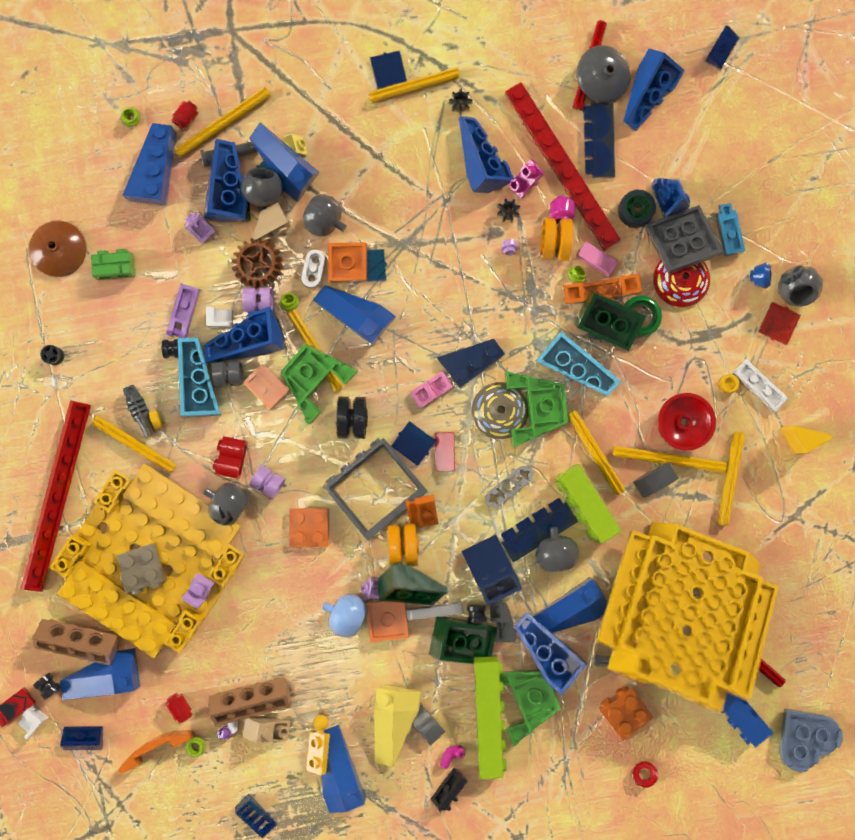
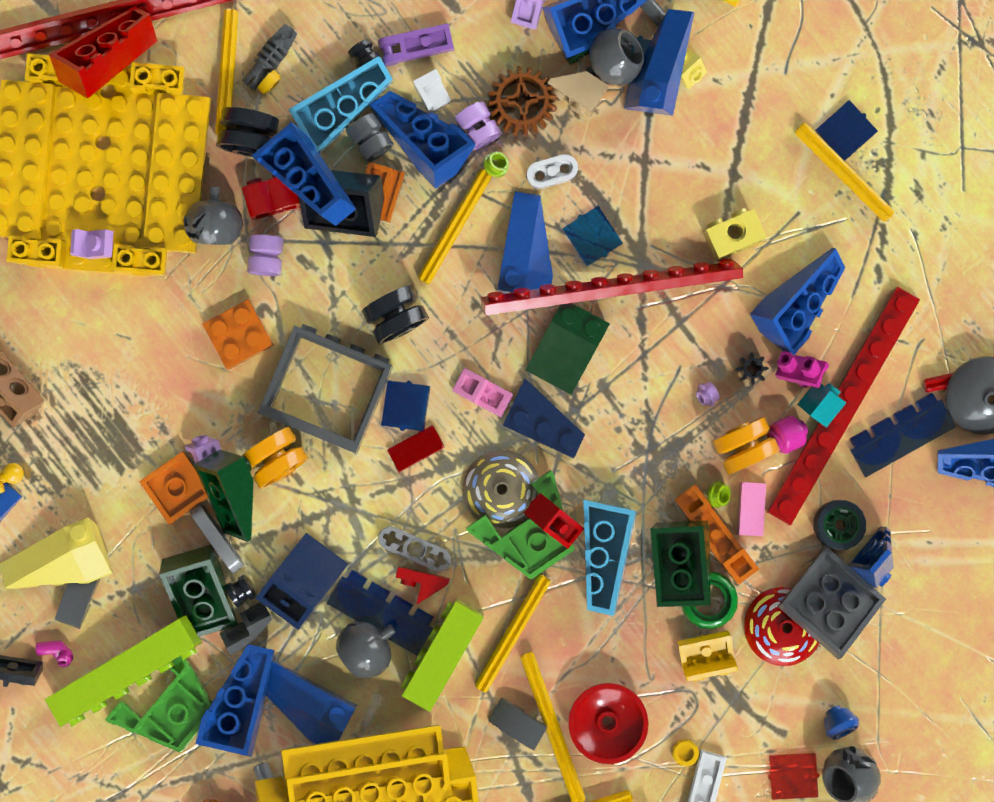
camera: 60 degrees right, 0 degrees up
dark tan plate [116,543,167,595] -> none
bright green wing [281,344,358,425] -> none
dark grey piece [303,194,347,237] -> none
light blue piece [322,594,367,638] -> none
orange plate [328,242,367,282] -> none
orange plate [405,495,439,528] -> none
black gear [449,88,473,115] -> none
dark azure hinge [716,203,745,256] -> none
none -> red wedge [49,6,158,99]
none -> black wheel [216,107,279,157]
none -> blue wedge [251,122,356,226]
none -> black slope [298,170,384,237]
none -> red slope [395,566,450,604]
none -> red plate [480,259,743,315]
none -> red slope [524,493,584,549]
none -> dark green slope [525,303,610,395]
none -> yellow bracket [677,630,738,681]
none -> light yellow brick [703,208,767,261]
none -> teal brick [797,382,846,428]

